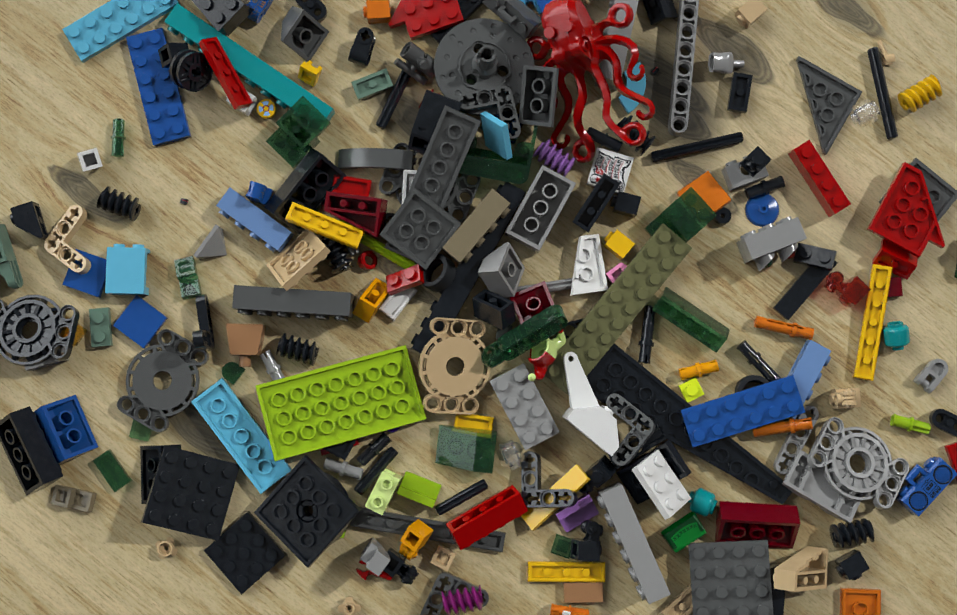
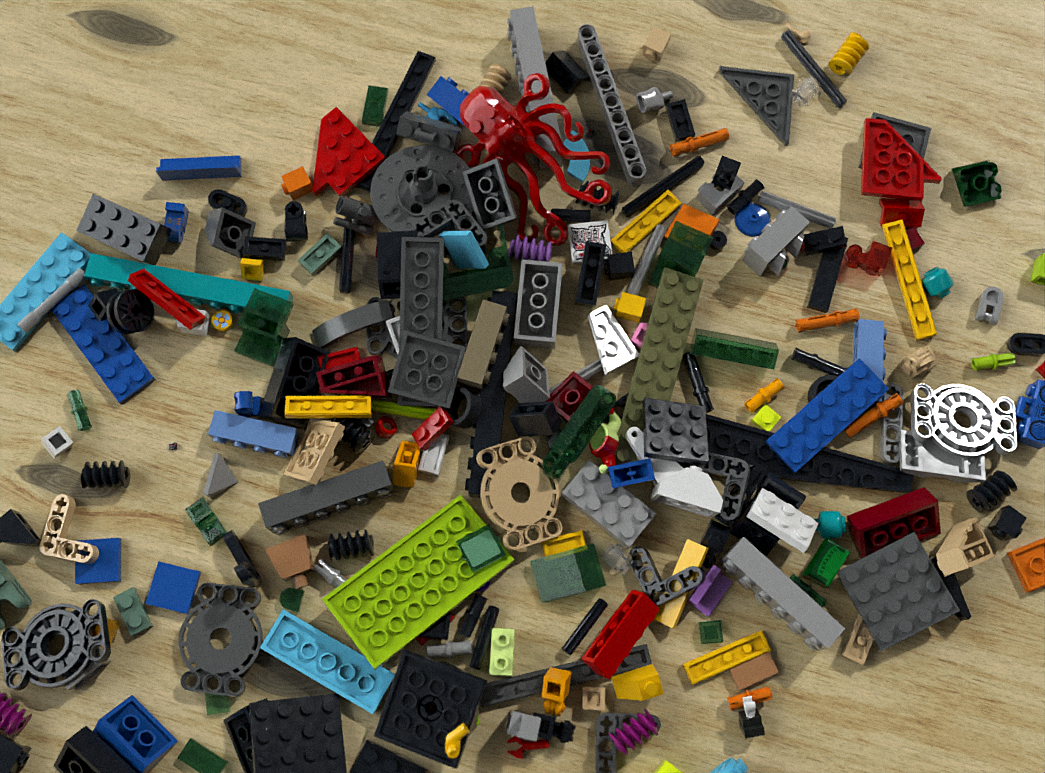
camera: 25 degrees left, 10 degrees down
medium azure panel [105,244,150,295] -> none
lime panel [397,471,441,508] -> none
black brick [570,520,603,561] -> none
red brick [788,140,851,217] -> none
none -> light grey piece [17,268,87,333]
none -> black plate [243,236,286,261]
none -> yellow arm [445,723,469,759]
none -> clear green piece [456,524,506,573]
none -> blue slope [608,458,655,488]
none -> yellow tile [610,190,682,253]
none -> yellow slope [611,664,664,701]
none -> light grey axle [627,224,667,296]
none -> black plate [642,398,709,466]
none -> orange pin [670,127,729,157]
none -> light grey axle [758,191,836,228]
none -> clear green axle [790,573,827,608]

